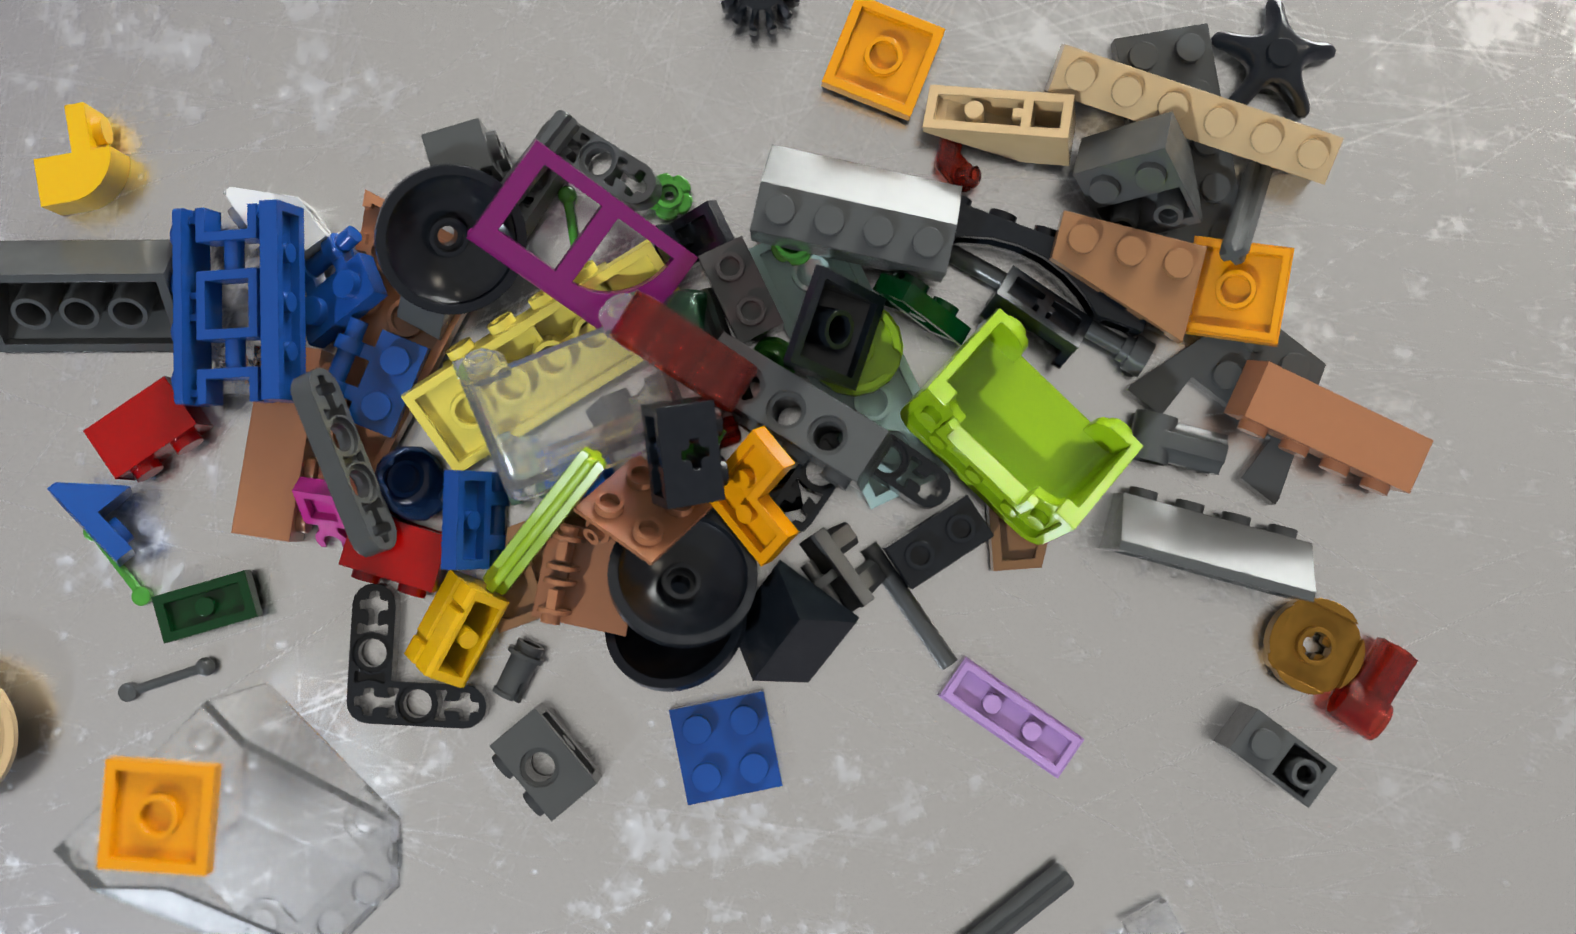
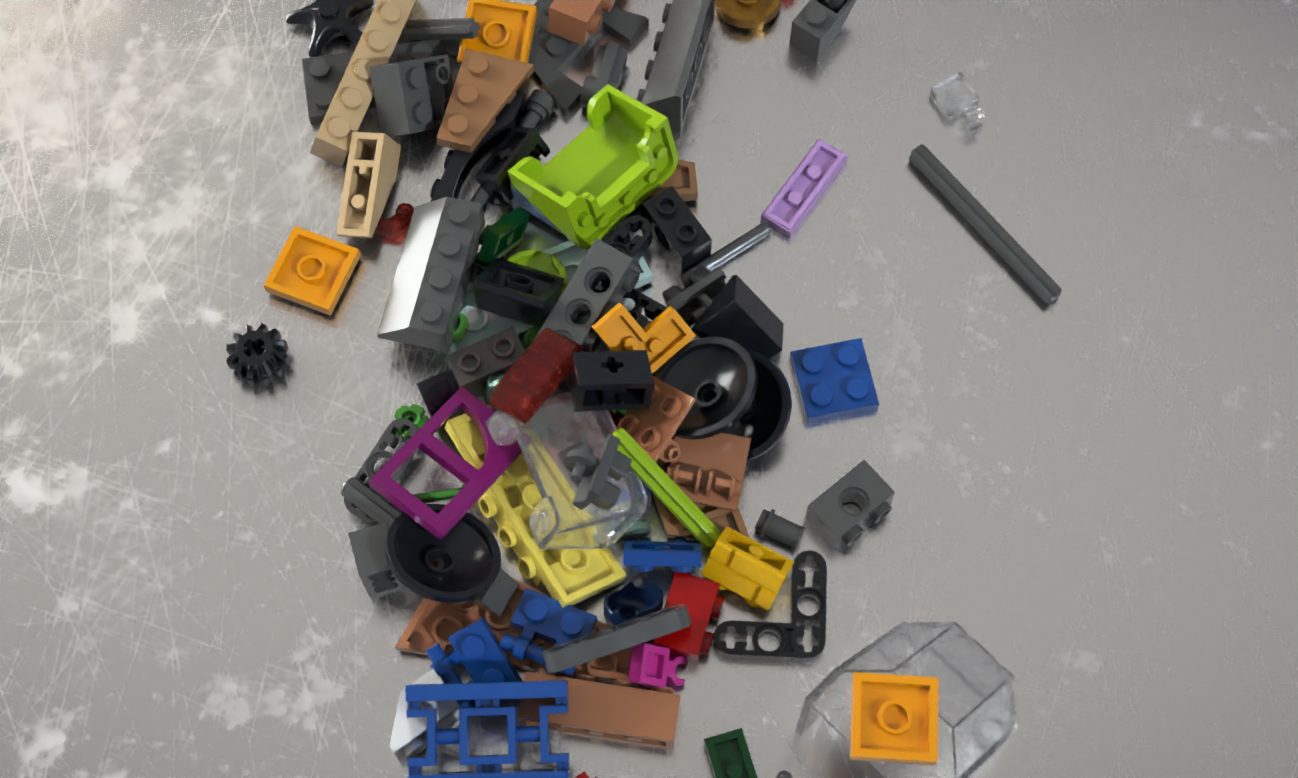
camera: 85 degrees left, 20 degrees down
none -> dark grey hips [564,434,632,511]

